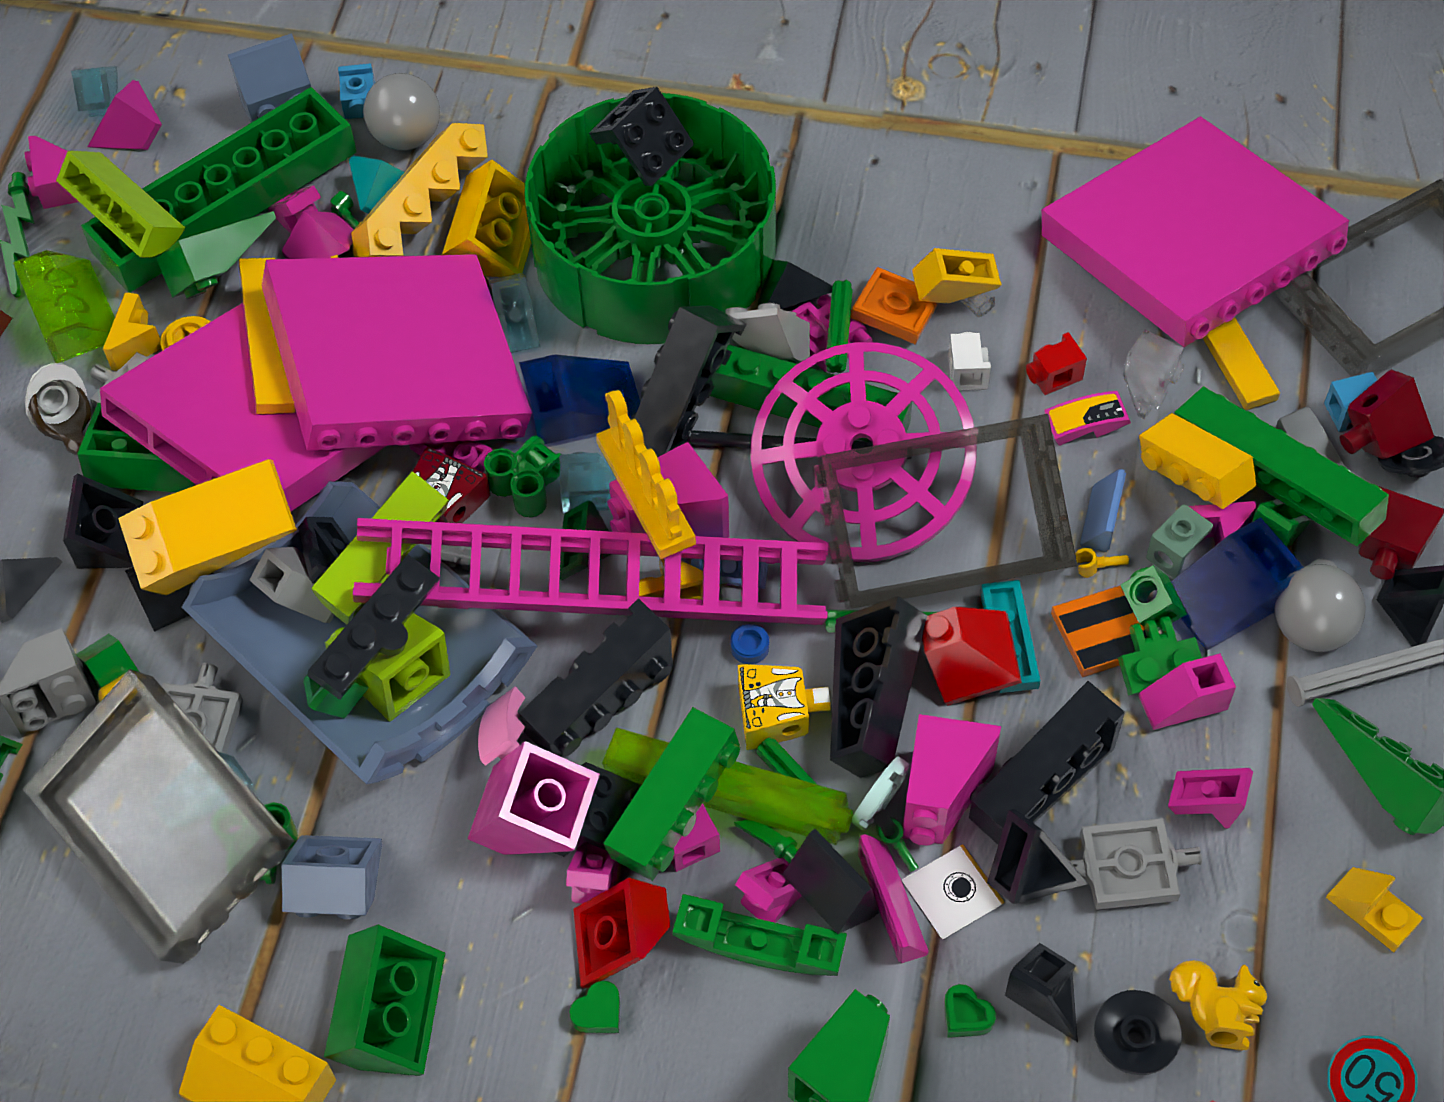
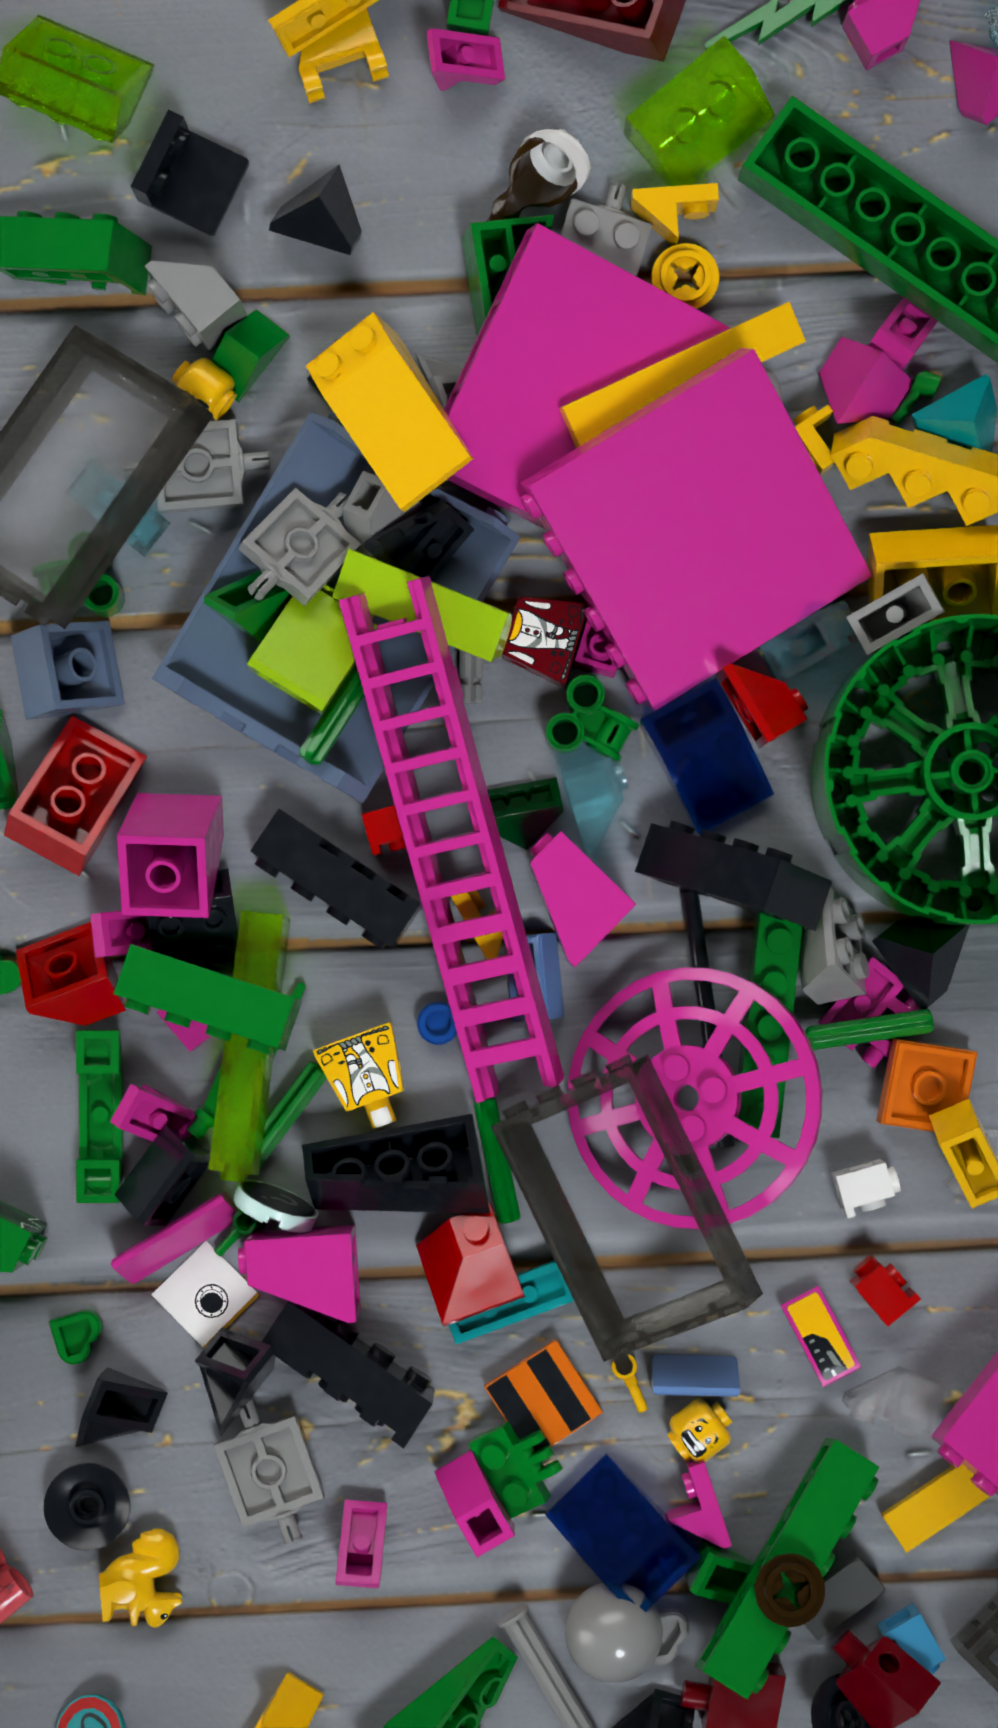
camera: 75 degrees right, 30 degrees up
lime brick [56,150,185,257] -> none
black slope [63,473,144,569] -> none
green slope [156,211,276,299] -> none
black hinge [307,555,440,700] -> none
bright pink slope [478,686,525,766] -> none
yellow fence [596,390,696,559] -> none
green brick [1120,565,1187,631] -> none
yellow brick [1139,413,1256,509] -> none
sand green bracket [1146,504,1213,579] -> none
none -> red slope [4,716,147,876]
none -> light grey plate [238,488,361,606]
none -> green axle [299,663,365,765]
none -> red brick [361,805,406,857]
none -> yellow head [667,1398,733,1462]
none -> red slope [715,663,808,749]
none -> dark brown gear [753,1553,825,1627]
none -> light grey slope [846,573,945,655]

